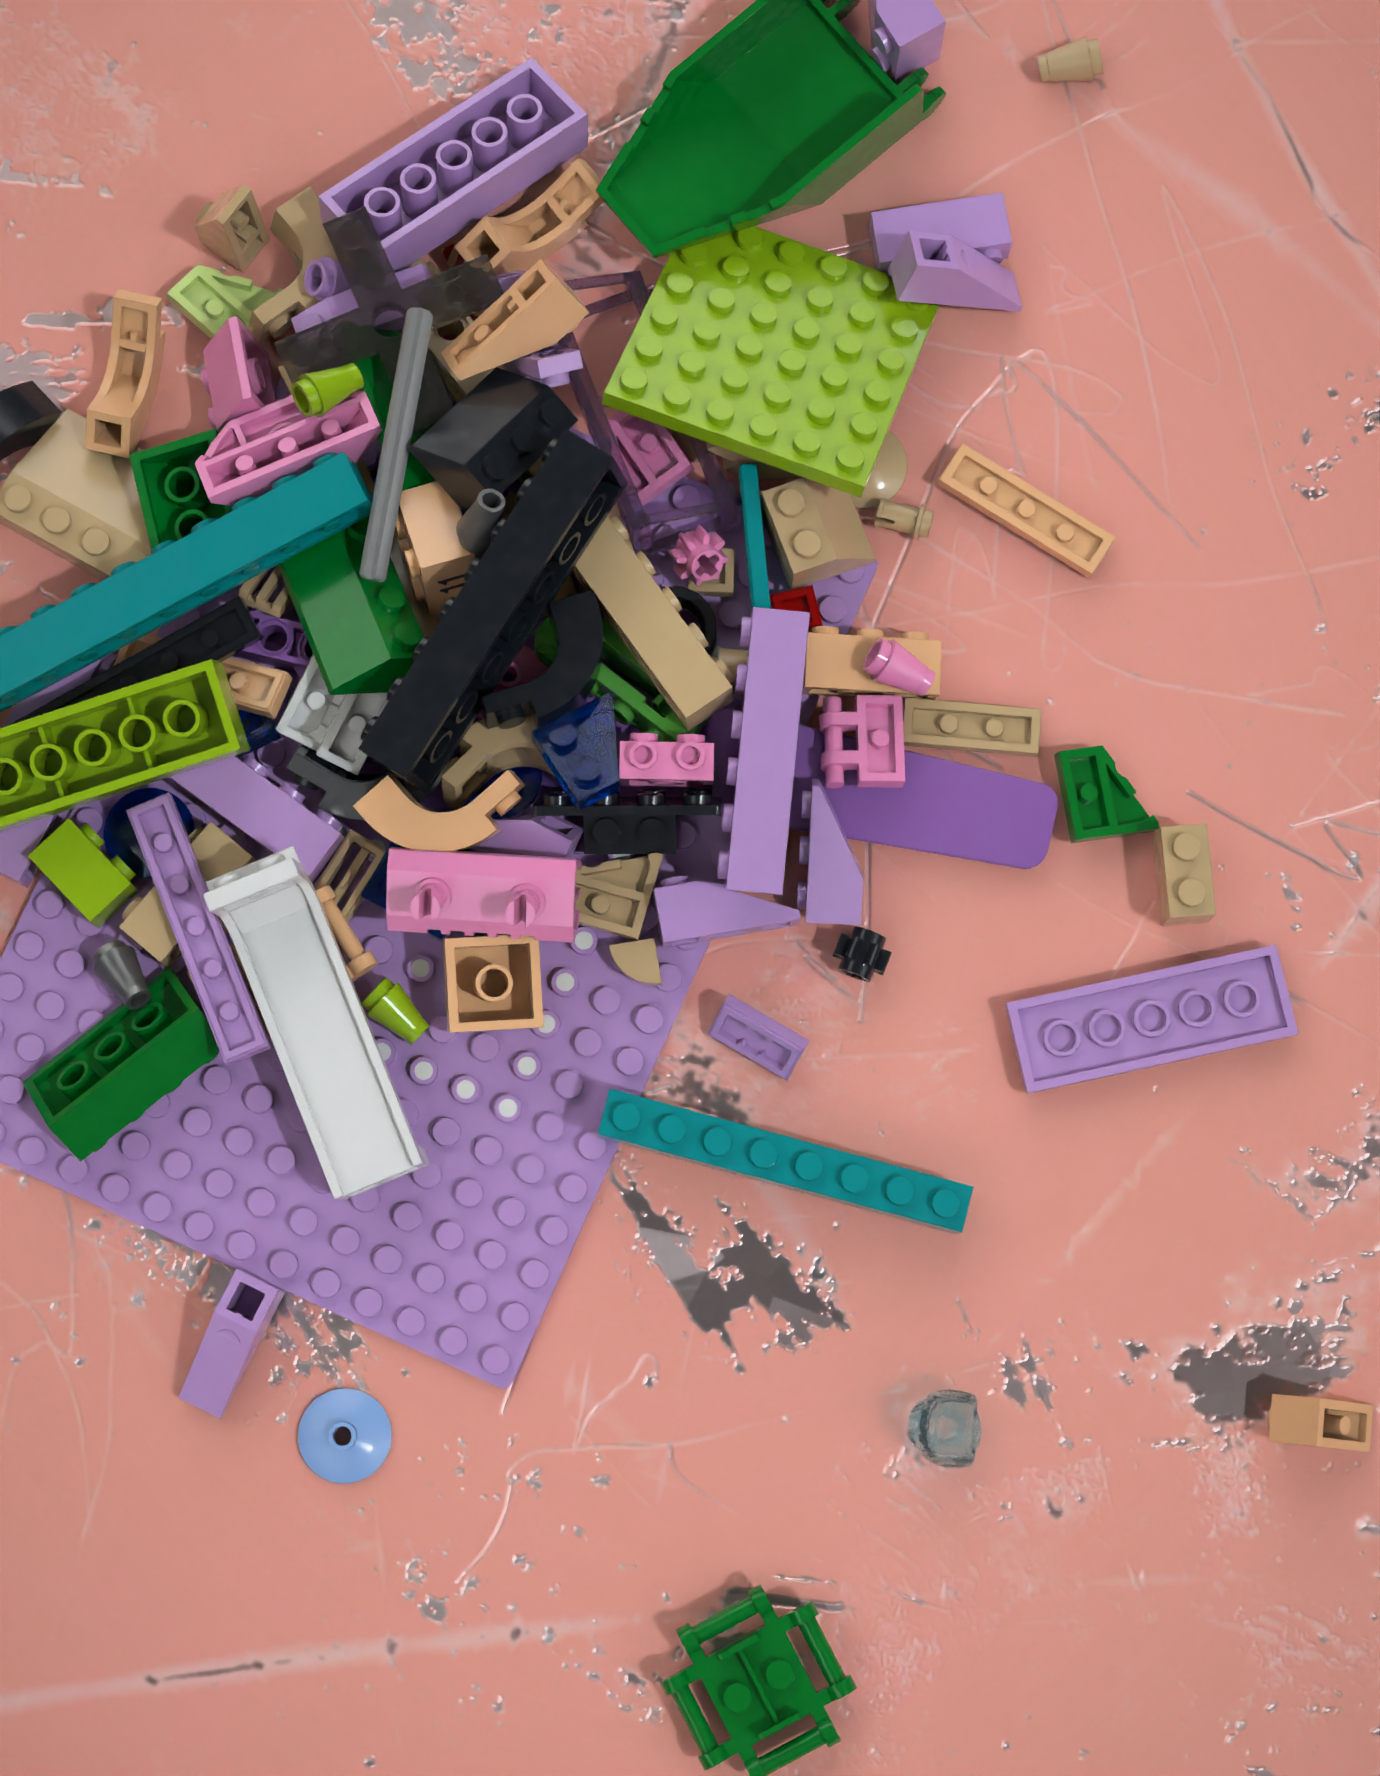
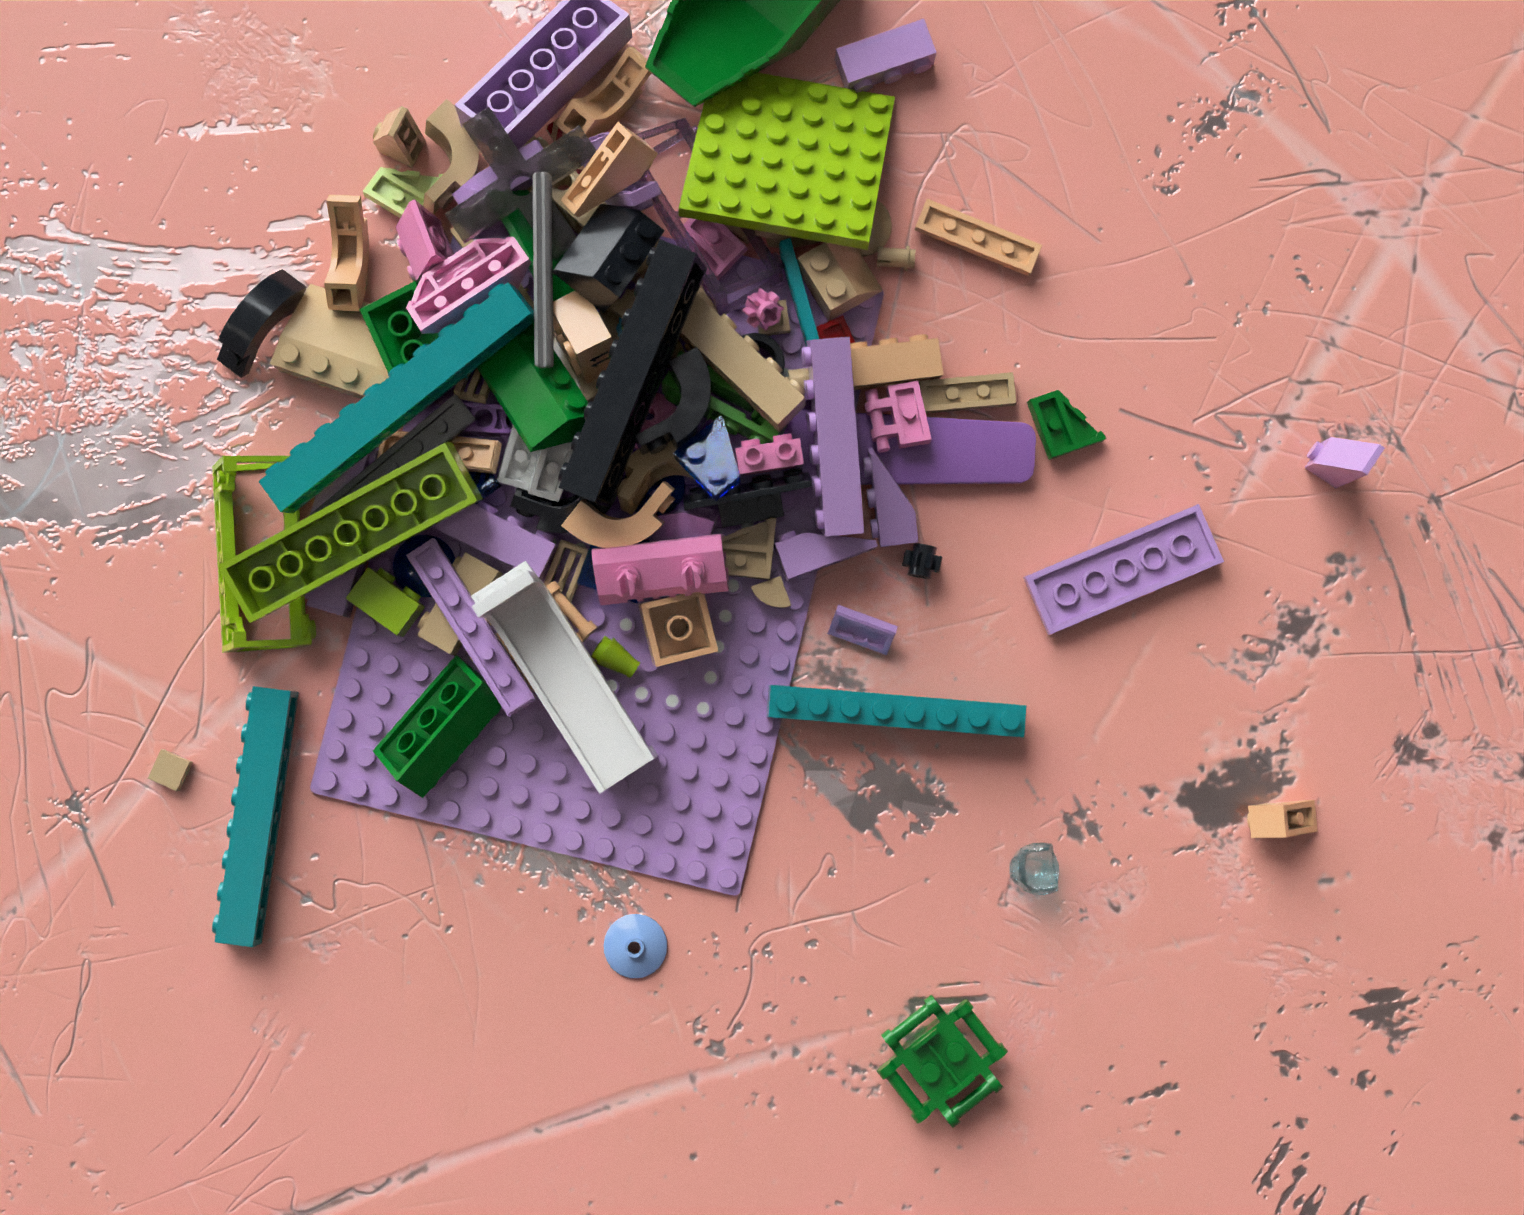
camera: 10 degrees left, 5 degrees up
flat silver cone [93,940,151,1010] -> none
lavender slope [178,1269,285,1419] -> none
lime cone [291,363,364,418] -> none
lavender cone [304,256,371,302] -> none
flat silver cone [456,489,505,555] -> none
bright pink cone [863,638,935,696] -> none
lavender slope [890,230,1022,312] -> none
tan brick [1153,823,1216,926] -> none

